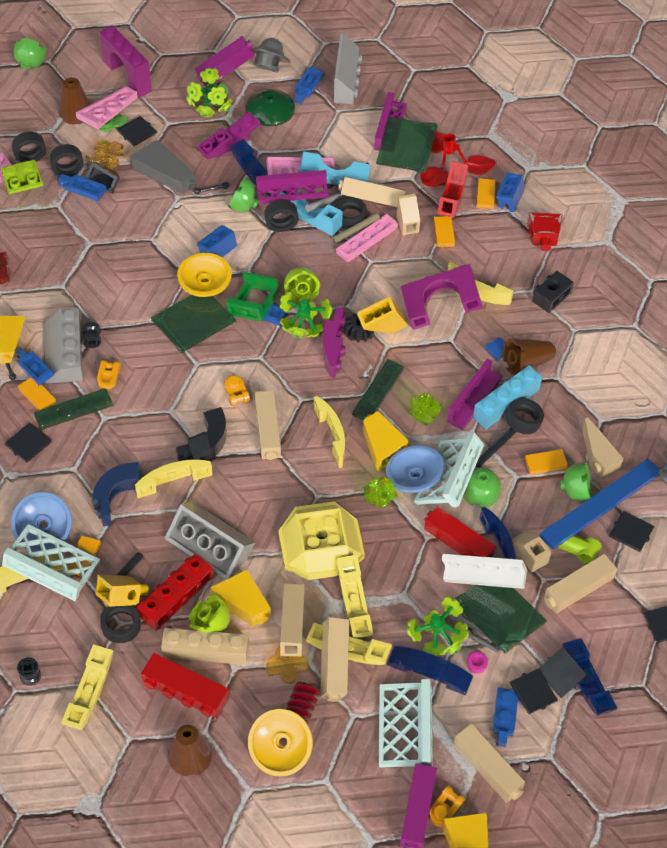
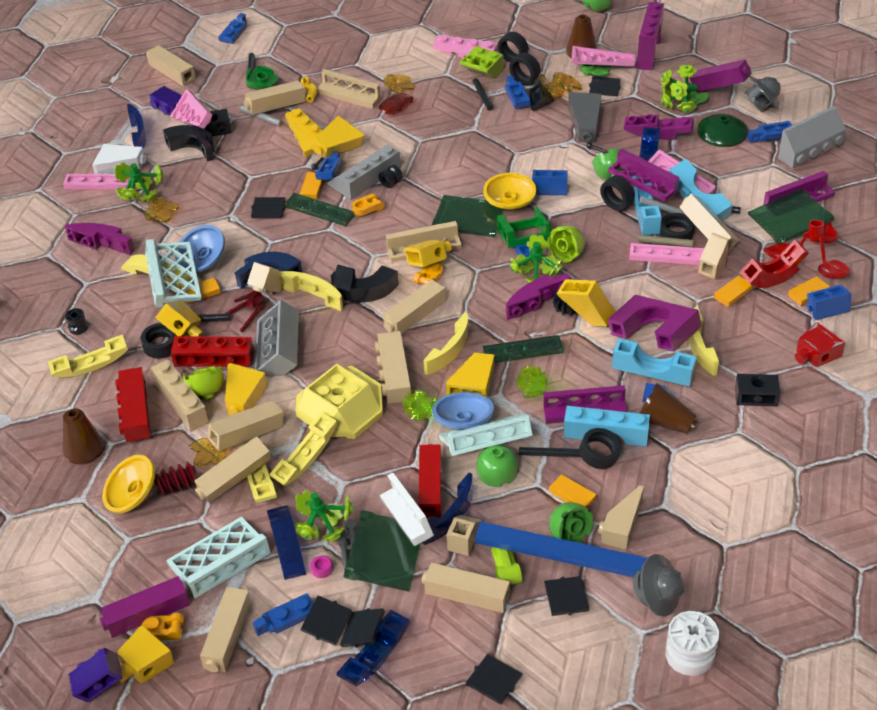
camera: 55 degrees right, 10 degrees down
none -> dark red plant [225,290,265,332]
none -> tan slope [247,262,282,294]
none -> tan brick [374,331,412,404]
none -> tan fence [386,221,462,262]
none -> yellow torso [404,240,452,267]
none -> black bar [472,78,493,110]
none -> medium azure arch [612,338,697,387]

